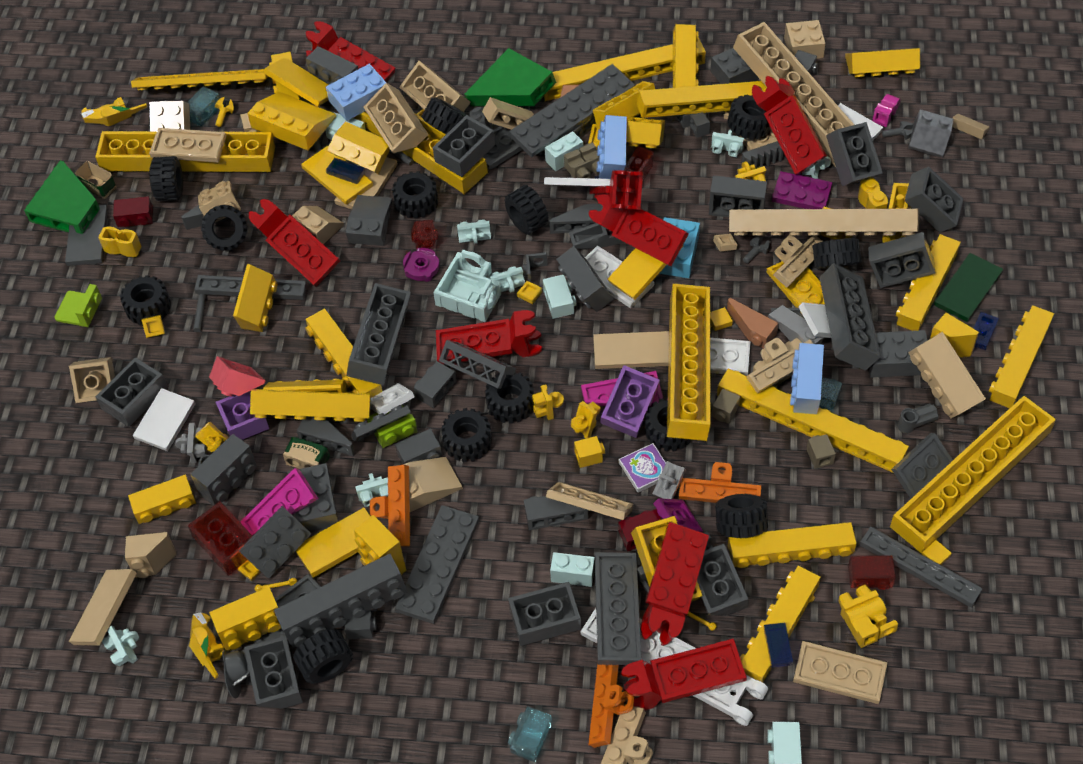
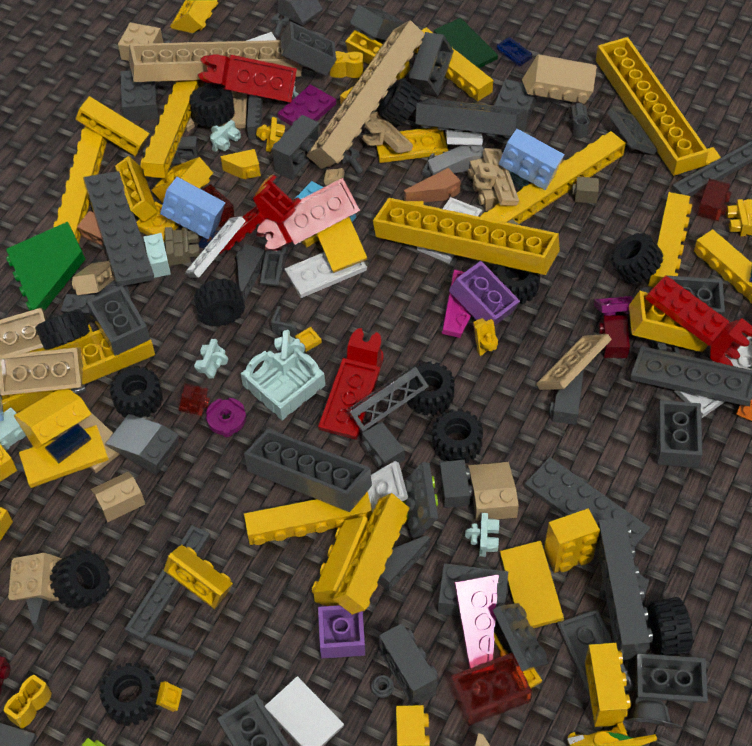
camera: 70 degrees left, 0 degrees up
light grey hips [175,423,207,463] -> none
yellow hips [195,422,229,452] -> none
coral slope [209,356,265,397] -> none
red hinge [249,199,340,287] -> none
yellow hinge [254,578,297,592] -> none
tan piece [283,437,330,469] -> none
orange plate [370,465,410,547] -> none
yellow hips [532,384,564,420] -> none
light aqua brick [543,275,576,319] -> none
light aqua brick [550,552,595,587] -> none
dark grey brick [556,246,614,312] -> none
yellow brick [574,436,605,468] -> none
tan tile [593,331,669,369] -> none
tile [619,443,666,492] -> none
light grey hips [652,461,686,499] -> none
orange plate [679,462,761,503] -> none
dark pink leg [872,94,901,127] -> none
yellow slope [930,313,979,358] -> none
yellow brick [989,305,1054,408] -> none
none -> yellow slope [220,149,261,180]

